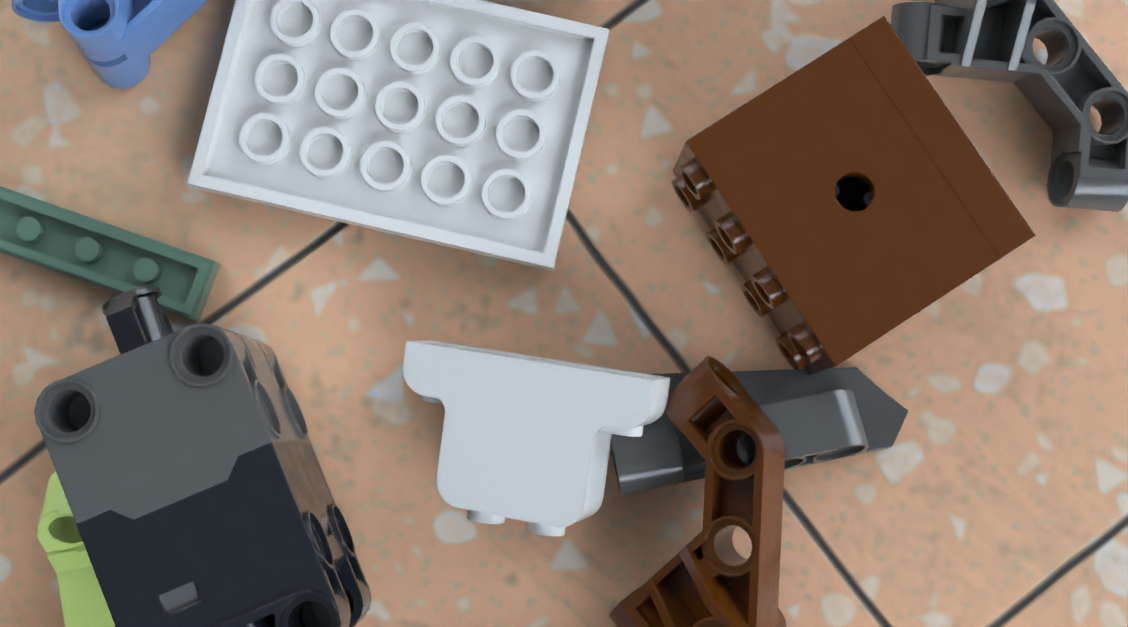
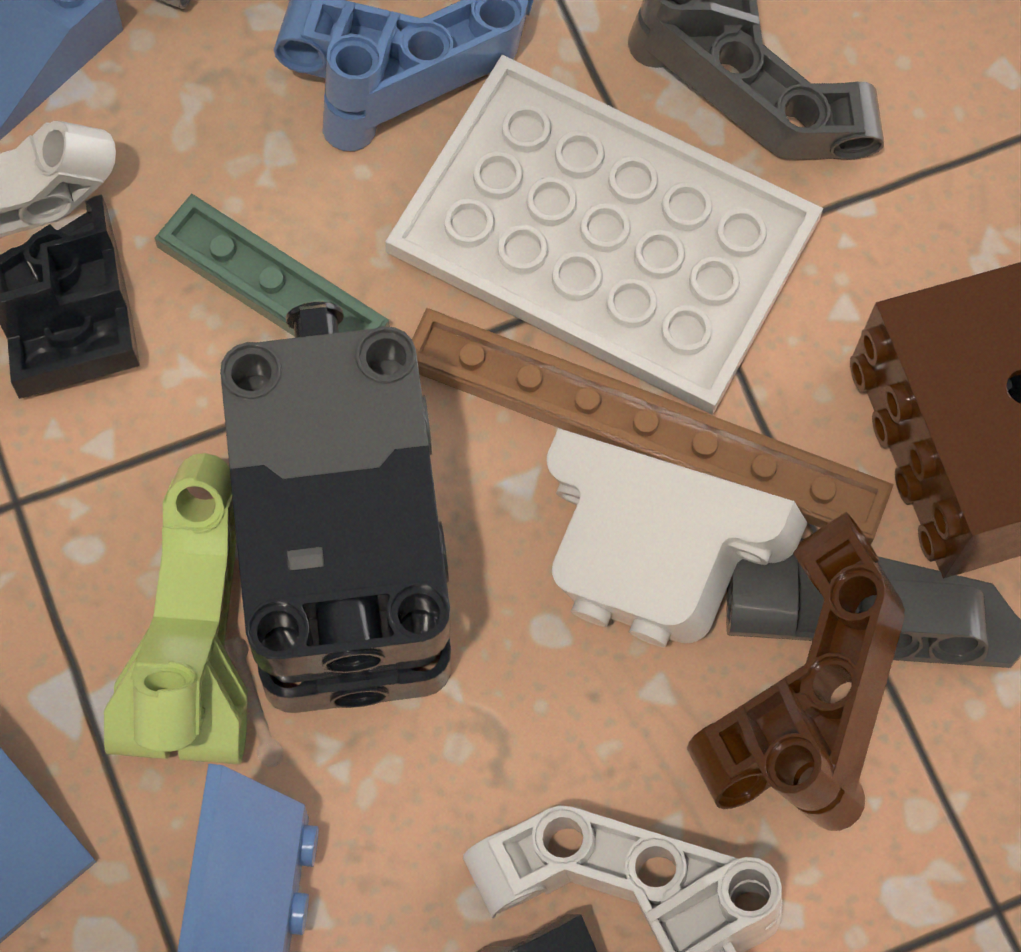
camera: 15 degrees right, 15 degrees down
none -> medium nougat tile [412,308,894,545]

